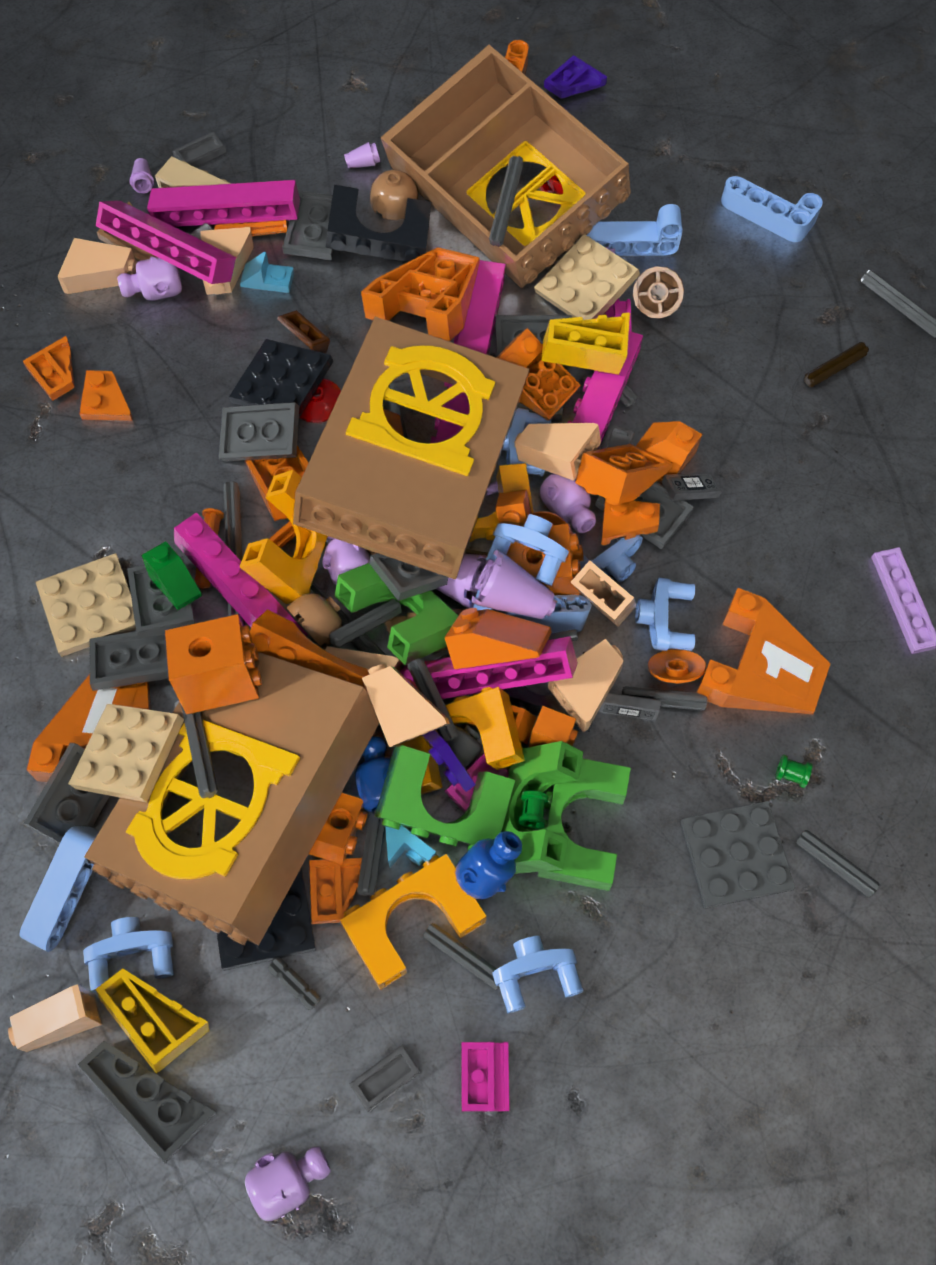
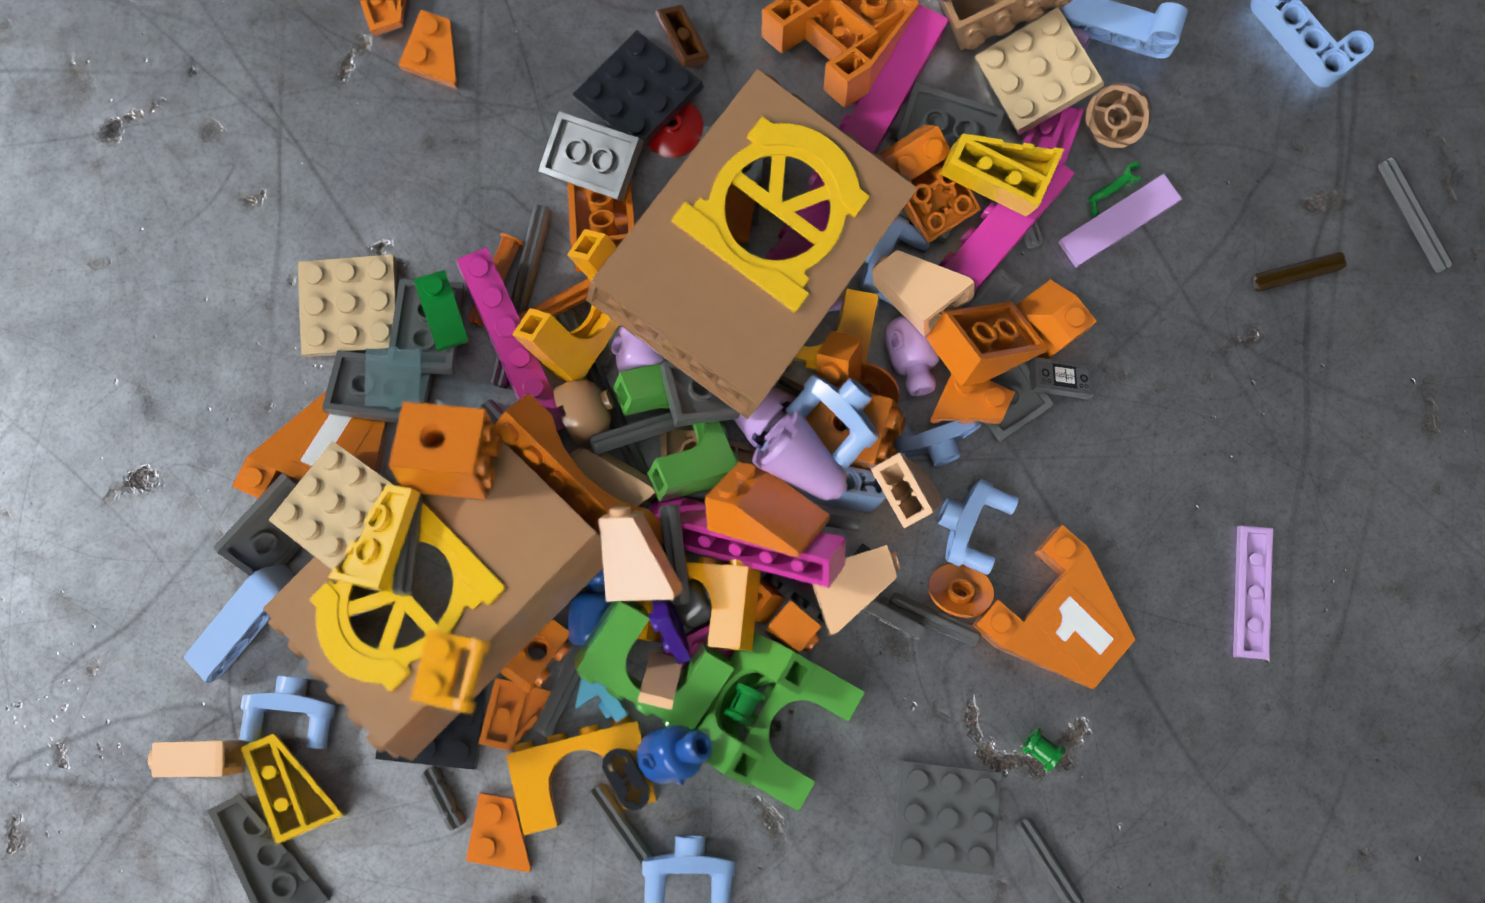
camera: 20 degrees right, 15 degrees up
none -> yellow wing [328,485,421,592]
none -> clear light blue piece [365,346,421,410]
none -> light orange plate [410,630,491,714]
none -> orange wing [466,792,532,873]
none -> black beam [602,748,650,811]
none -> light nougat tile [638,651,682,710]
none -> lavender tile [1058,174,1182,268]
none -> green piece [1087,162,1143,217]

